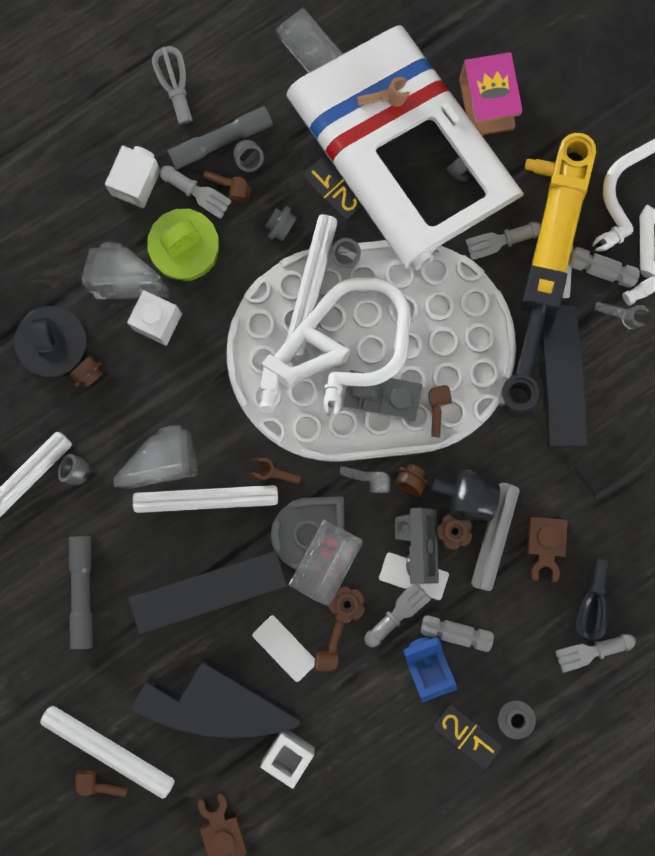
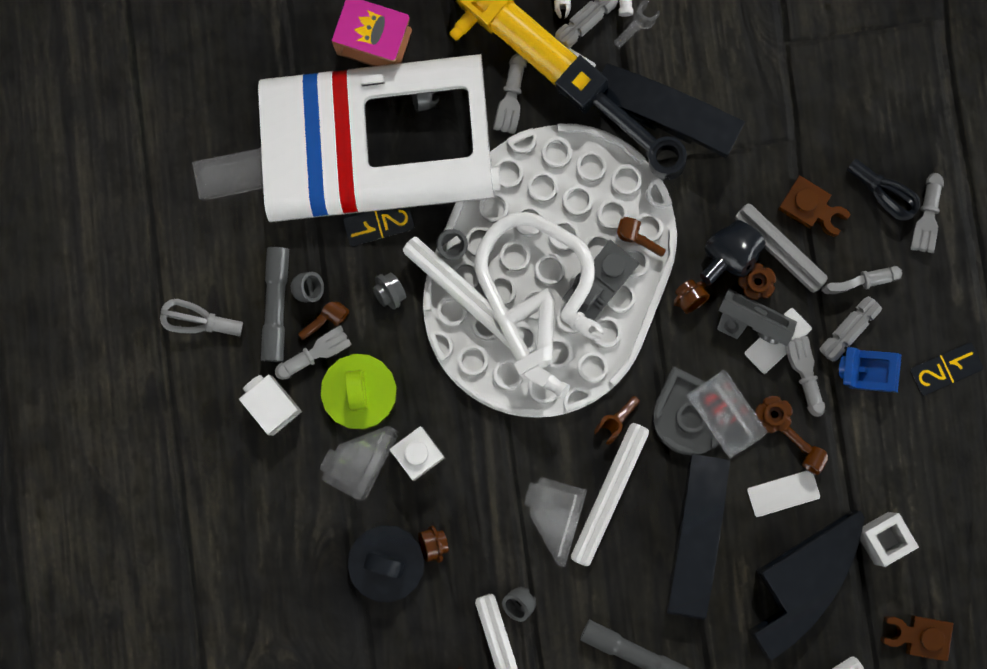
camera: 60 degrees left, 0 degrees up
clear hand [340,466,390,493] -> none
medium nougat hand [357,77,410,107] -> none
dark grey plate [498,700,536,739] -> none
none -> light grey piece [821,266,902,294]

